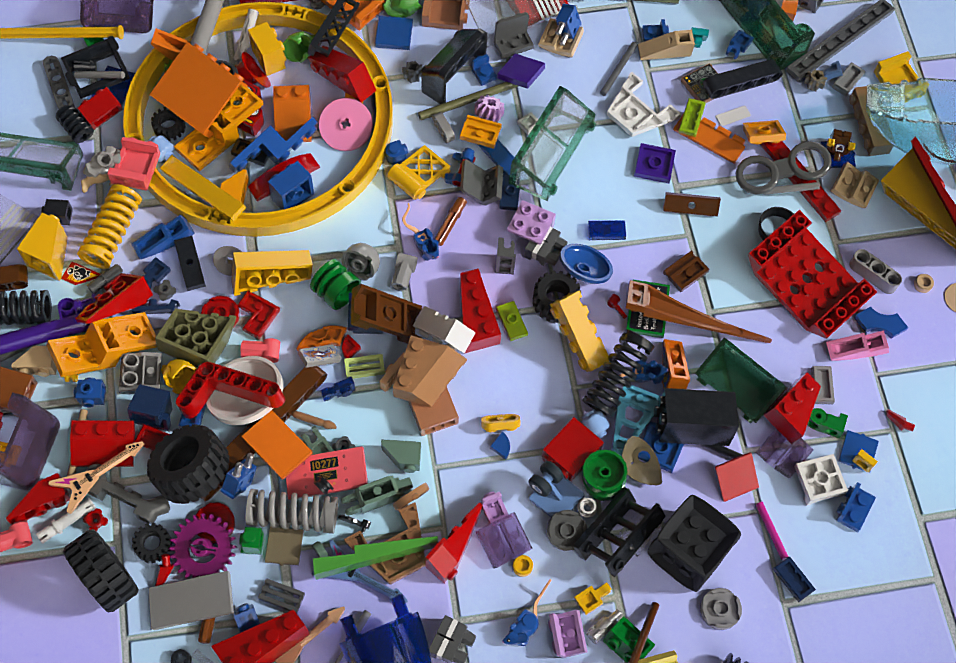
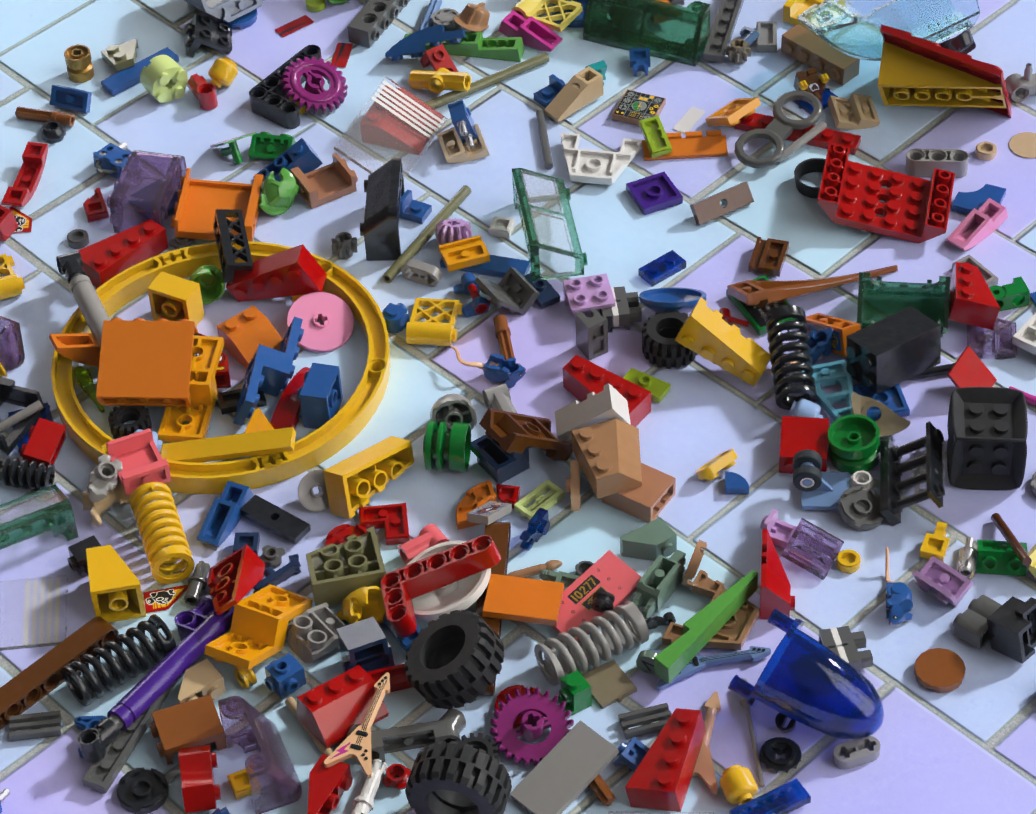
camera: 30 degrees left, 20 degrees down
red bar [155,554,174,586] -> none
blue piece [220,453,257,499] -> none
white pin [233,9,259,62] -> none
blue tile [375,16,413,50] -> none
dark grey bracket [494,12,534,59] -> none
dark purple tile [497,53,545,89] -> none
black beam [702,59,783,99] -> none

